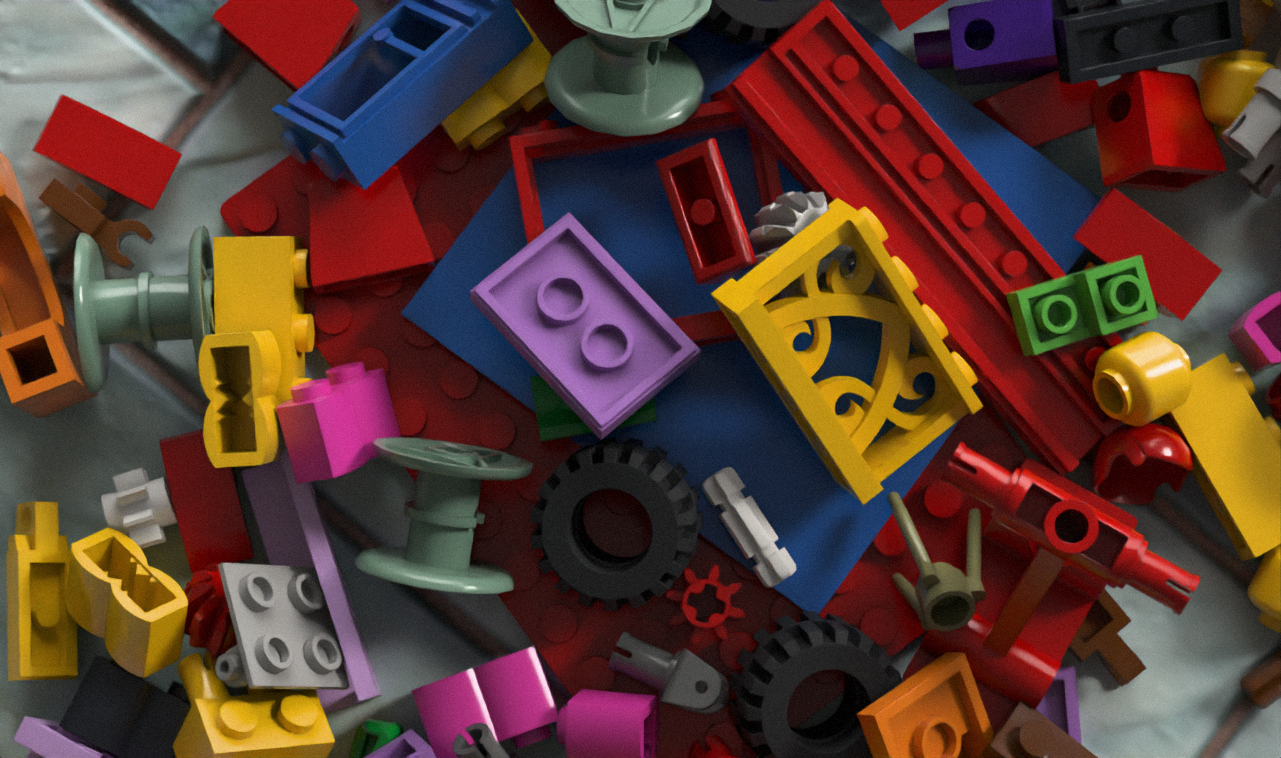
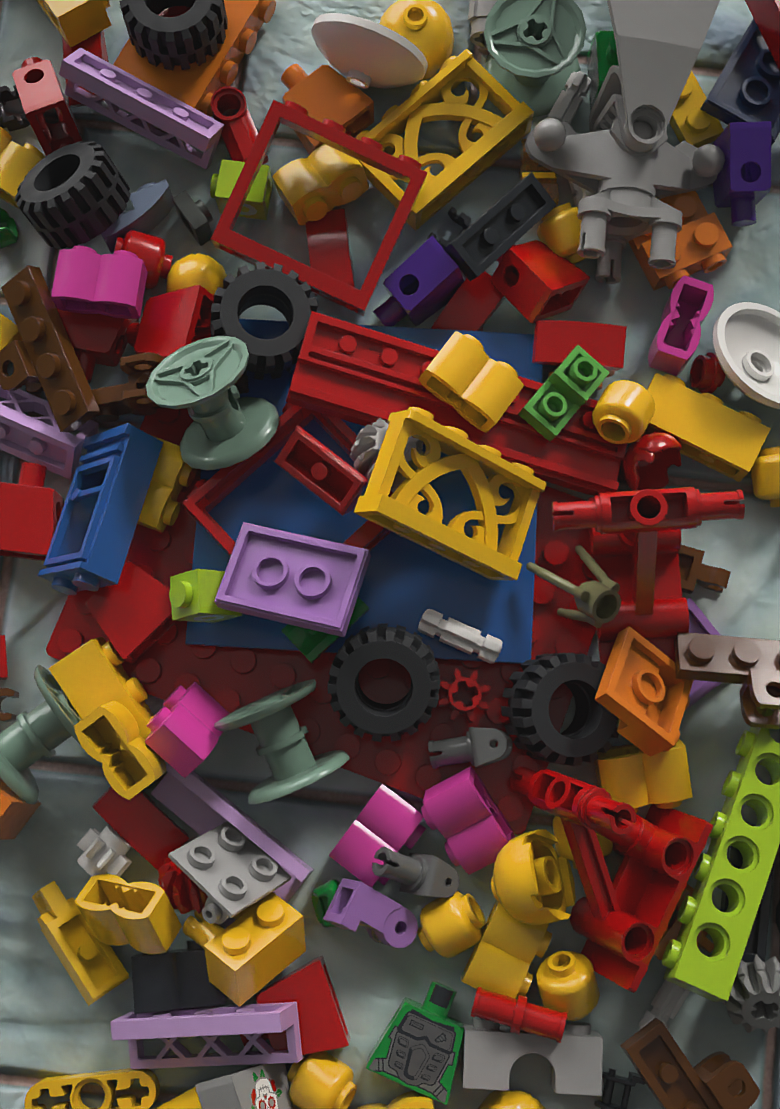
camera: 20 degrees left, 5 degrees down
none -> lime brick [169,569,242,623]
none -> yellow brick [418,331,524,433]

